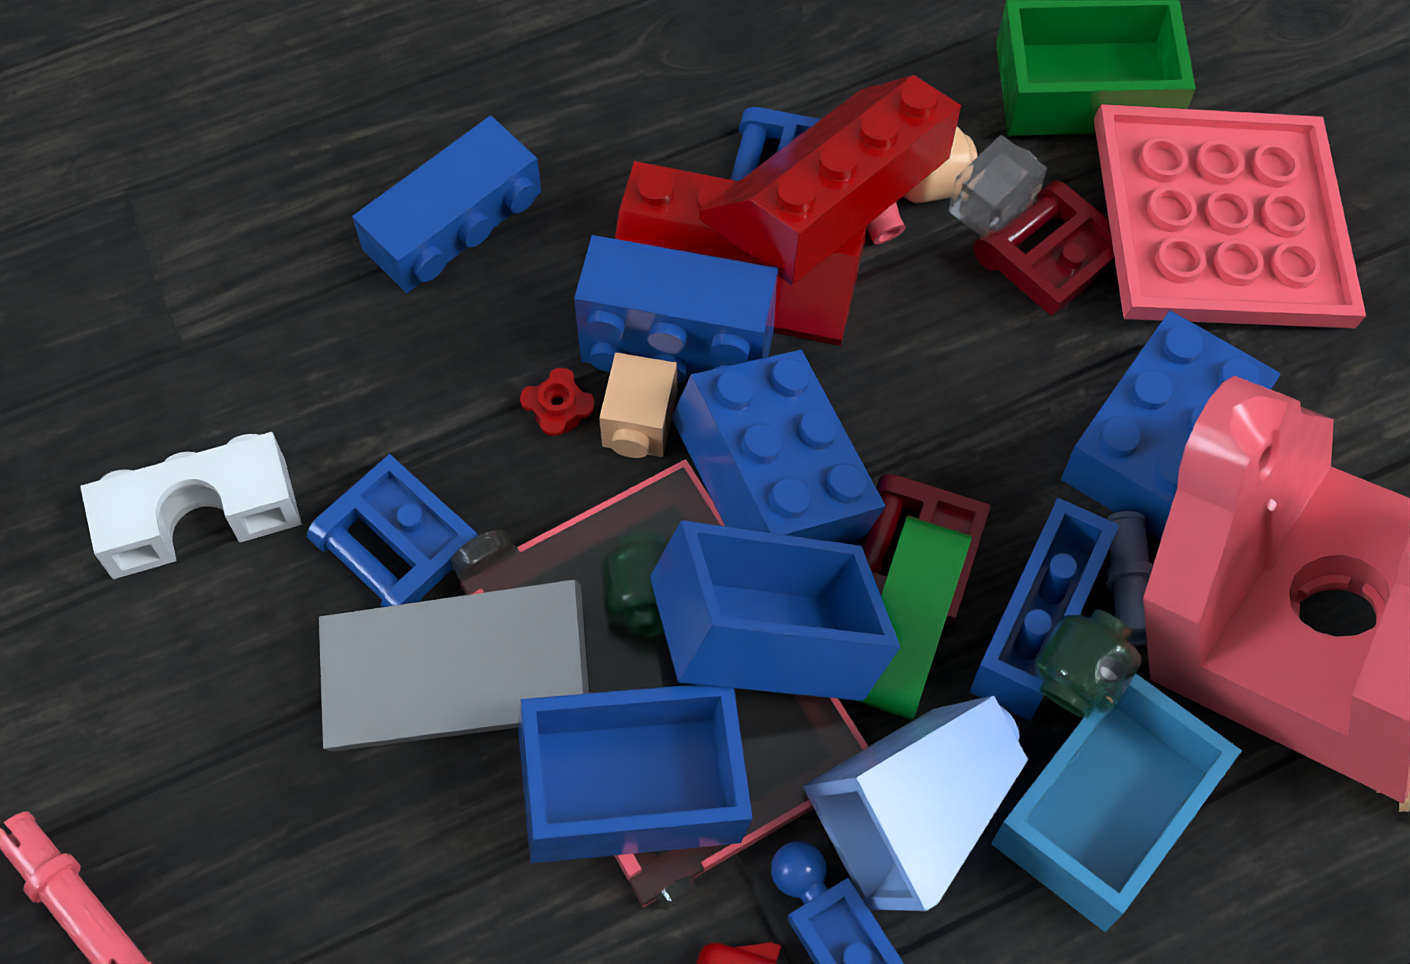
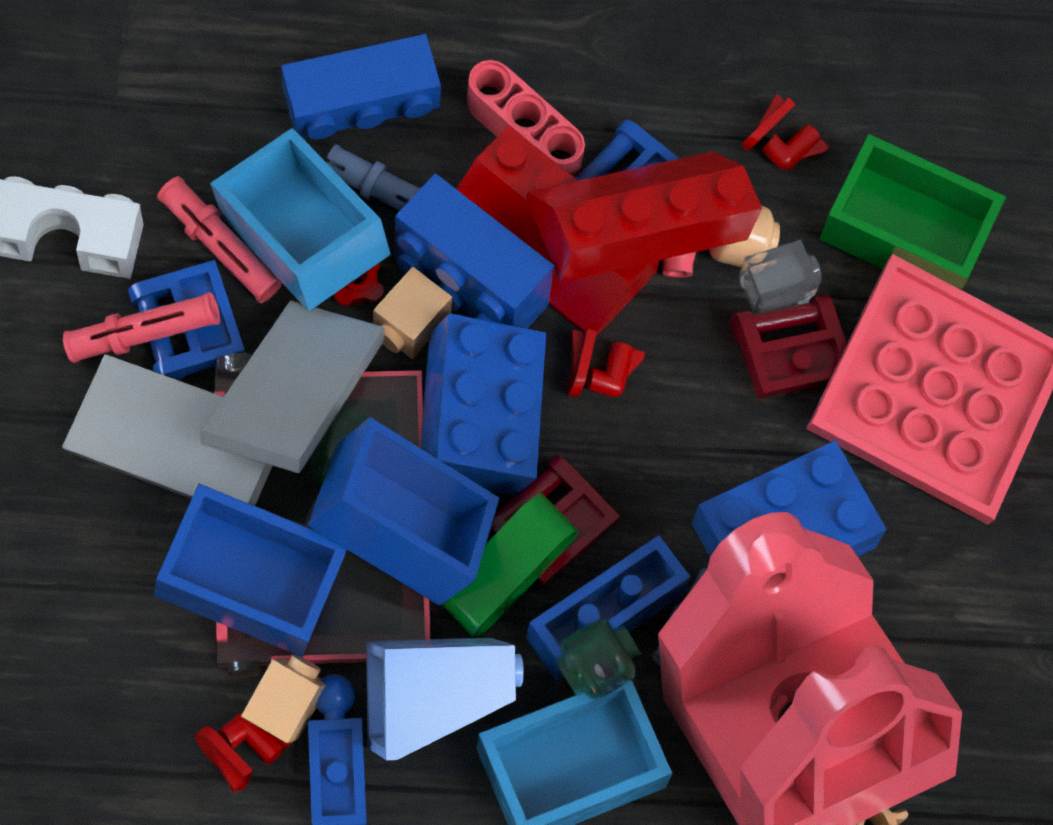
camera: 20 degrees right, 5 degrees up
none -> coral pin [63,292,220,363]
none -> coral pin [157,176,283,303]
none -> light grey tile [201,300,384,473]
none -> dark azure piece [210,128,391,312]
none -> light nougat brick [241,654,326,743]
none -> sand blue pin [326,144,421,211]
none -> coral beam [467,60,585,177]
none -> red piece [565,328,645,398]
none -> red piece [741,94,829,170]

